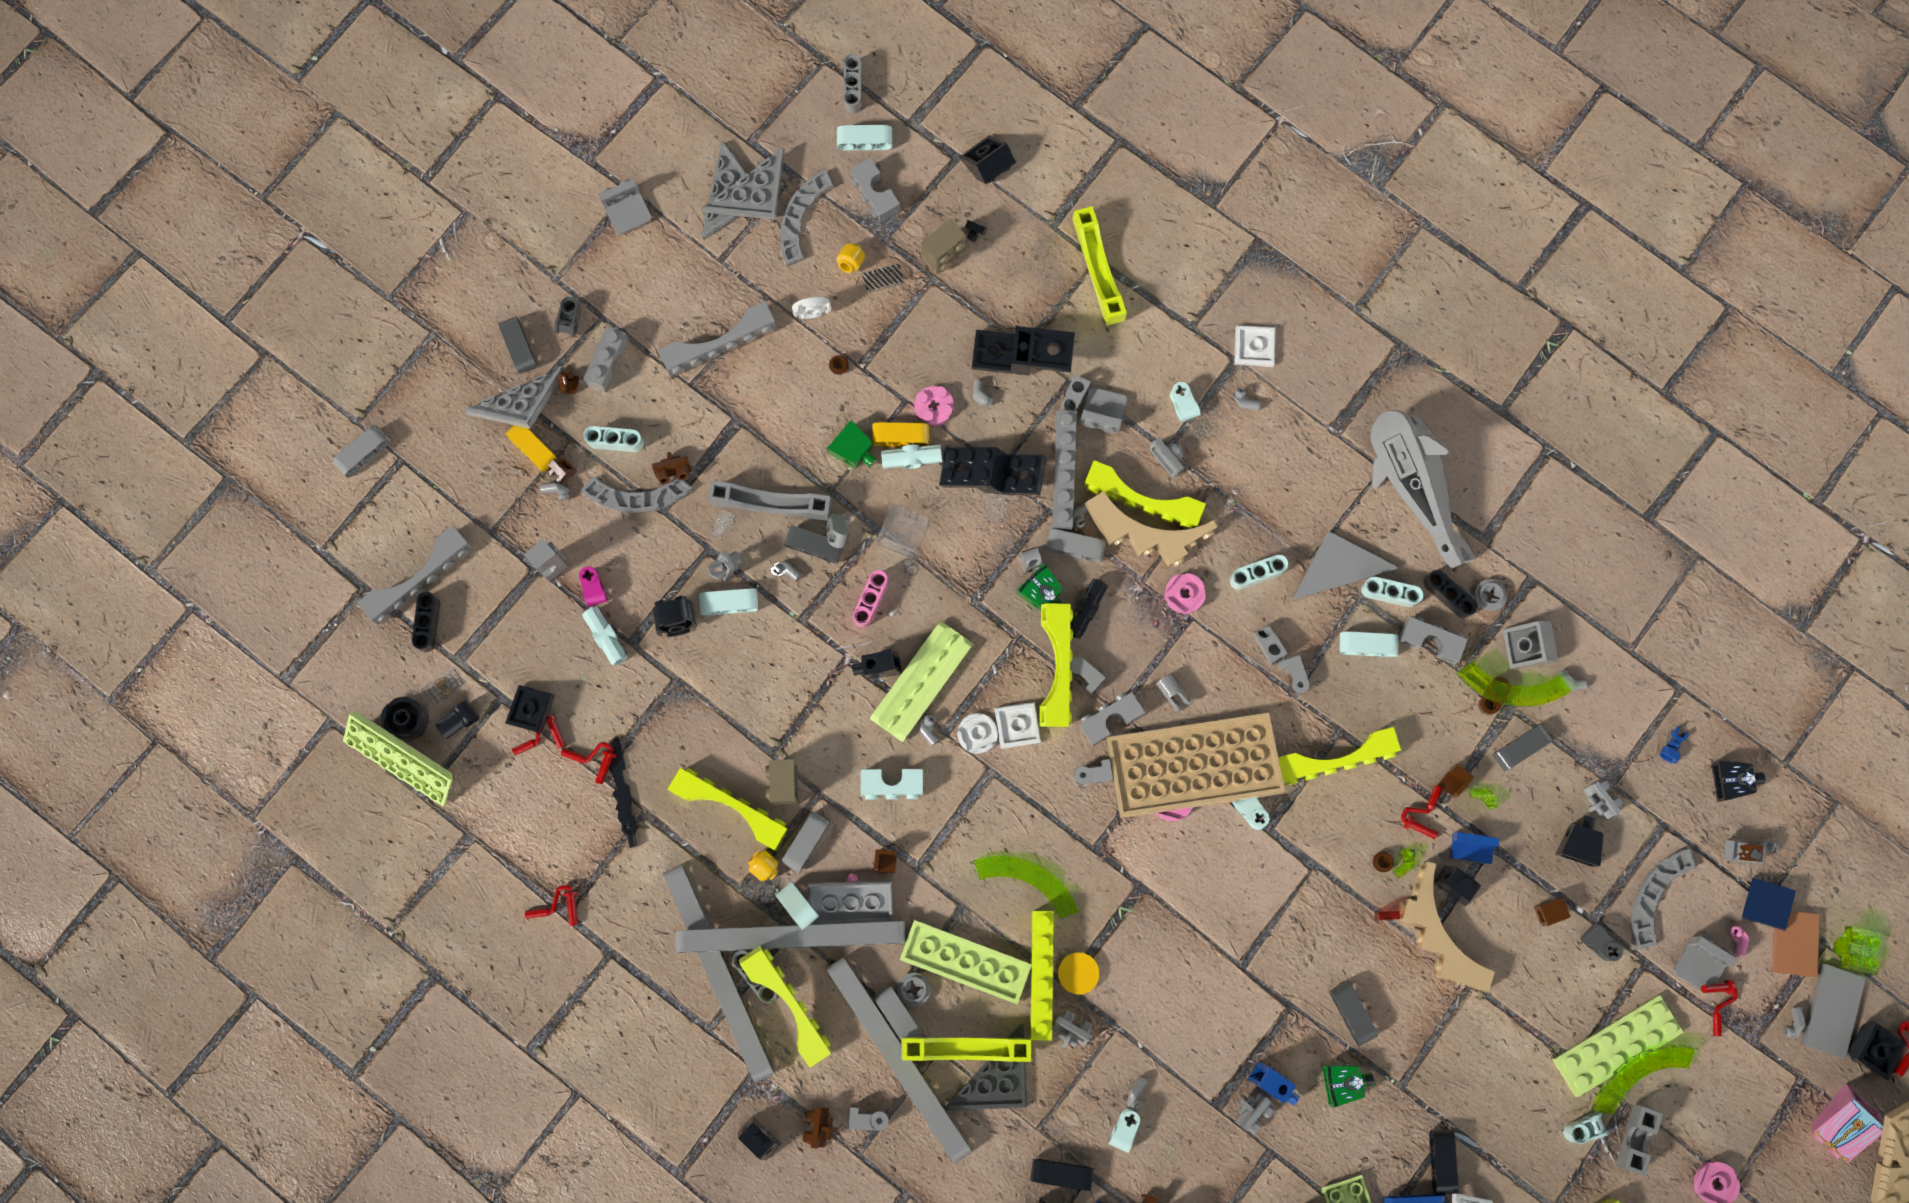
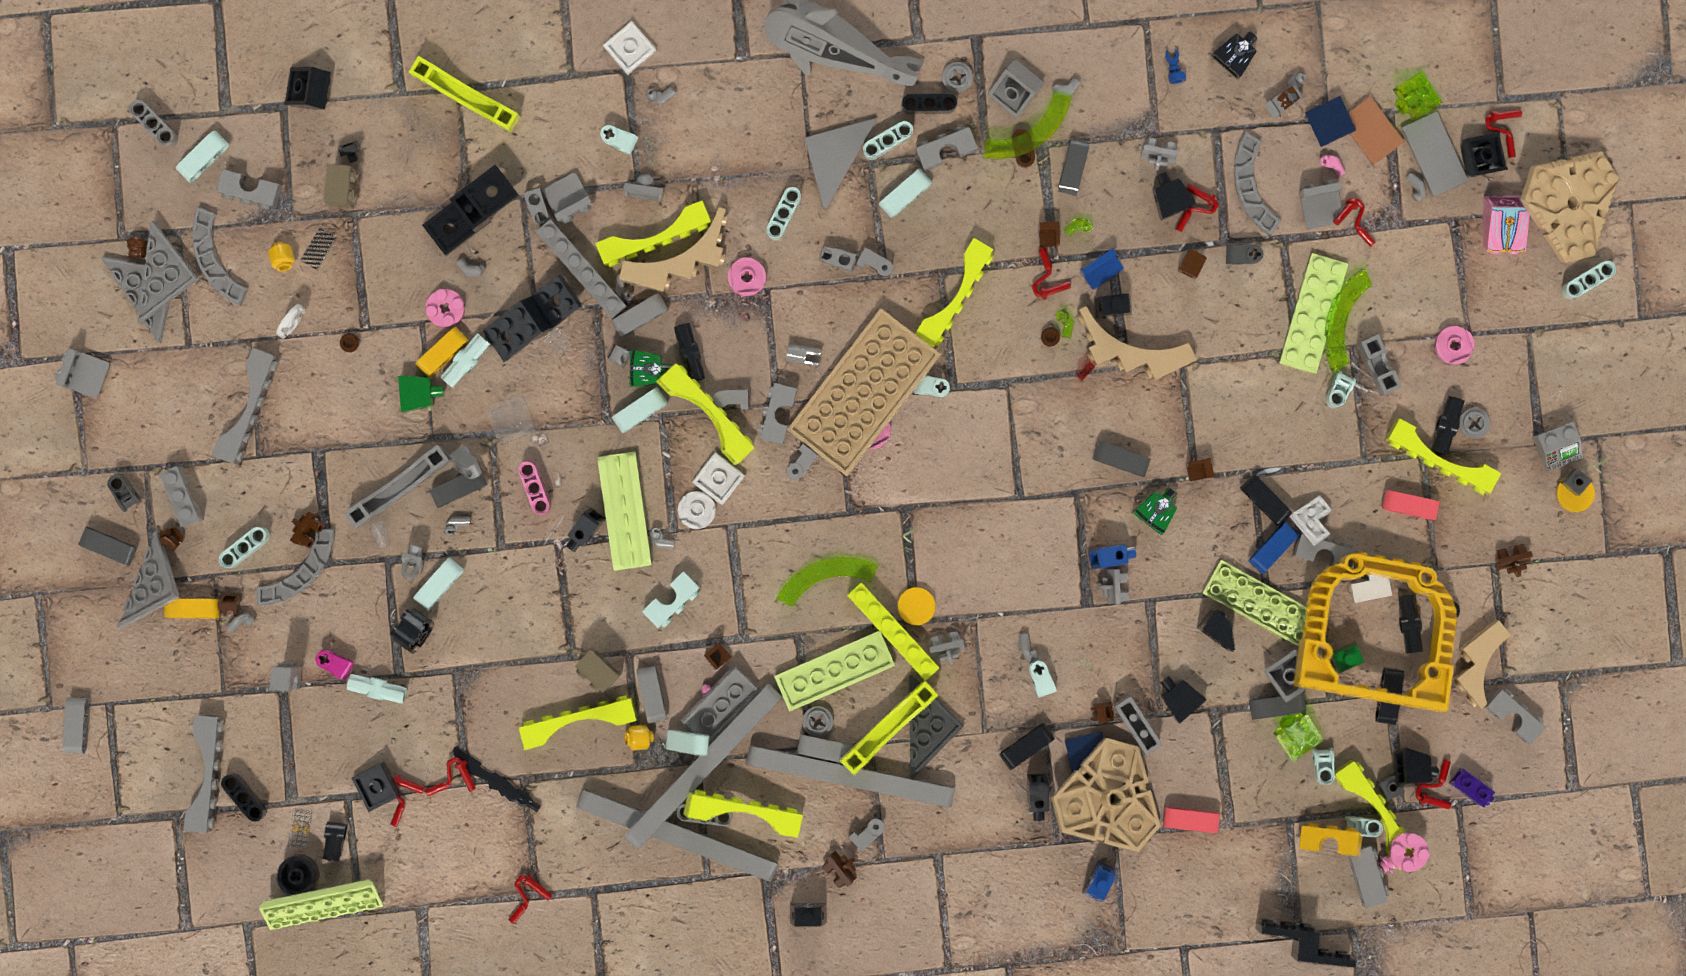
camera: 50 degrees left, 10 degrees up
none -> reddish brown arm [127,235,148,258]
none -> light aqua beam [612,387,668,434]
none -> red piece [1175,183,1219,233]
none -> reddish brown panel [1186,458,1215,482]

